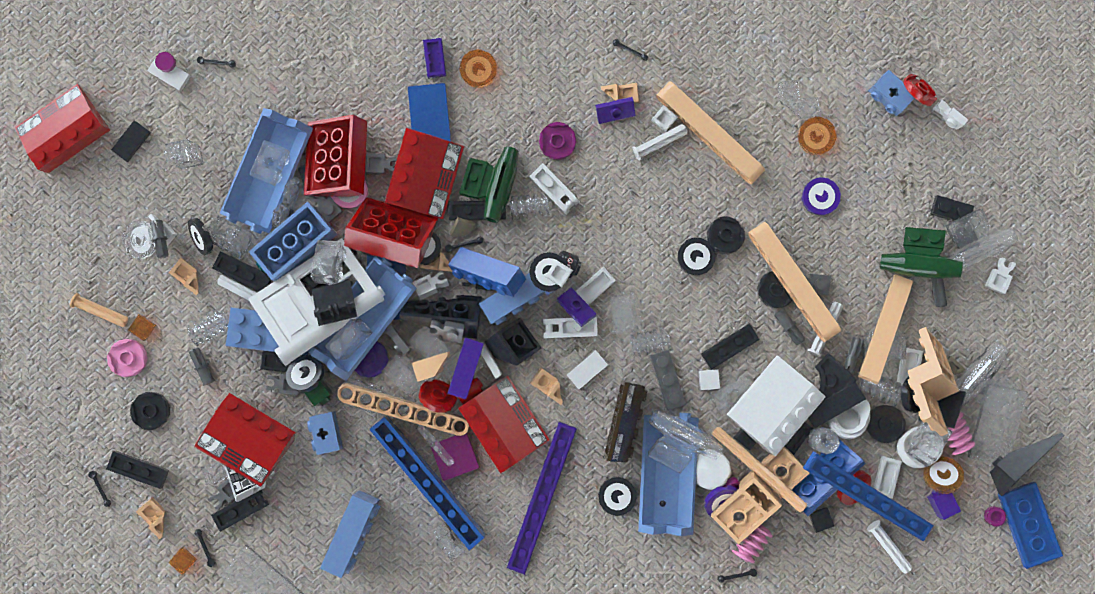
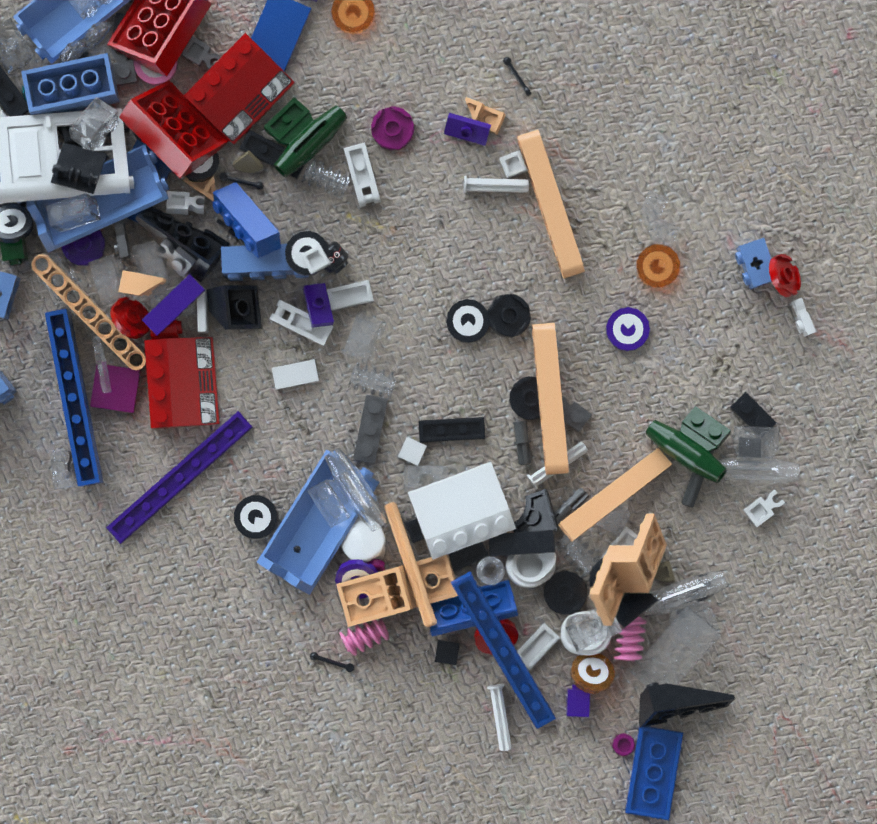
camera: 20 degrees right, 0 degrees up
light nougat slope [530,368,563,405] -> none
dark brown slope [604,380,648,462] -> none

